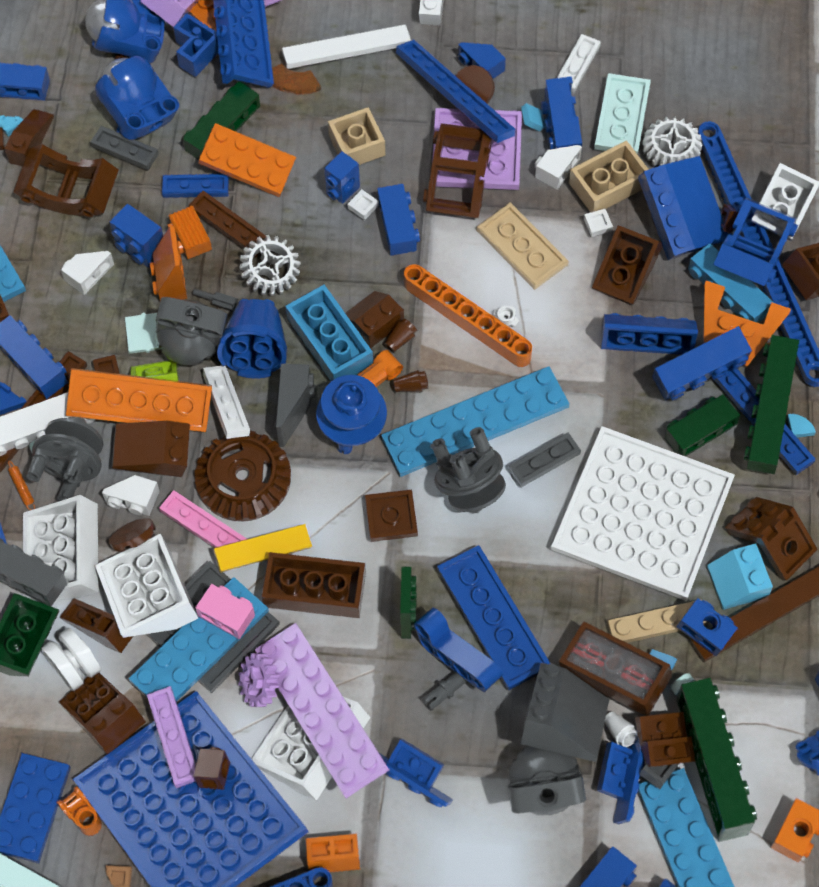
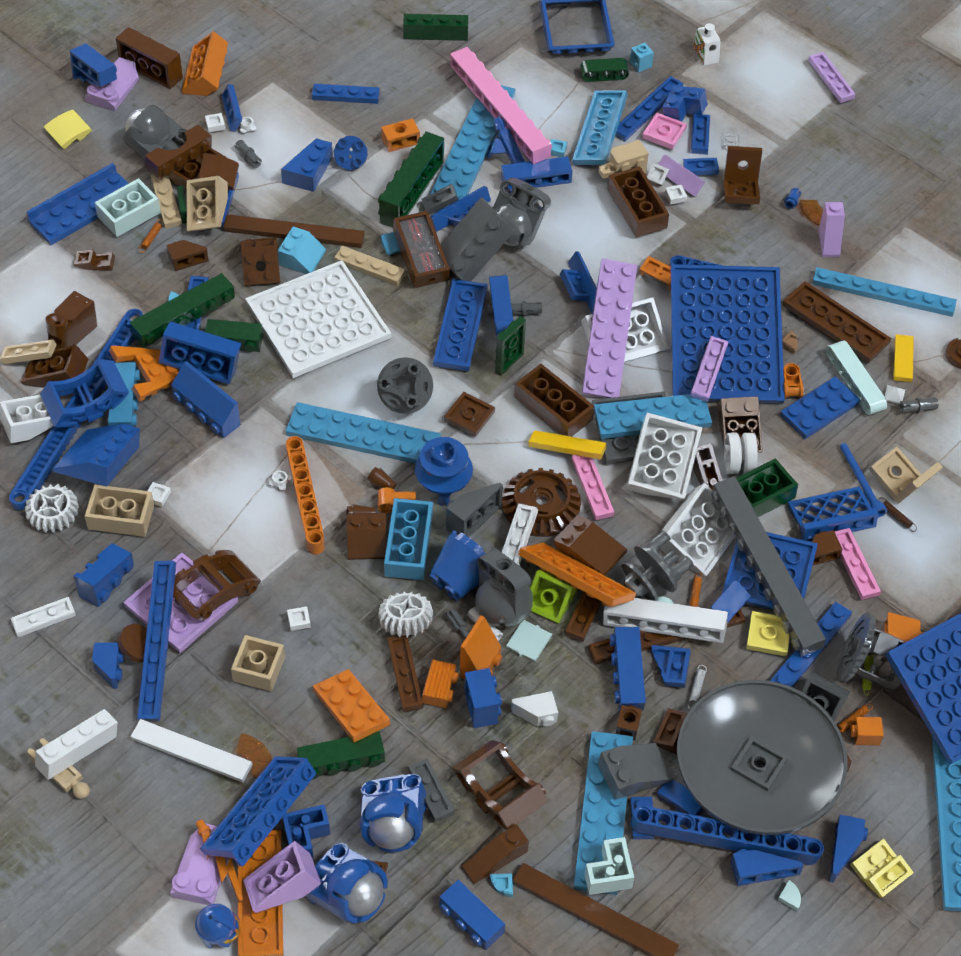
camera: 145 degrees left, 10 degrees down
white slope [102,475,160,516] -> none
reddish brown tile [109,518,156,552] -> none
blue tile [162,174,229,198] -> none
brick [194,747,231,790] -> none
bright pink brick [196,584,255,639] -> none
lavender gear [238,653,279,707] -> none
blue brick [324,151,360,204] -> none
blue brick [377,184,420,256] -> none
tan tile [477,202,569,290] -> none
dark grey plate [509,432,581,487] -> none
medium azure tile [521,103,545,131] -> none
white slope [534,145,582,190] -> none
reddish brown slope [592,225,663,305] -> none
light aqua plate [594,73,651,155] -> none
white cone [605,712,638,747] -> none
reddish brown slope [635,712,695,767] -> none
light aqua tile [670,673,695,696] -> none
blue brick [676,598,738,656] -> none
reddish brown tile [721,204,739,233] -> none

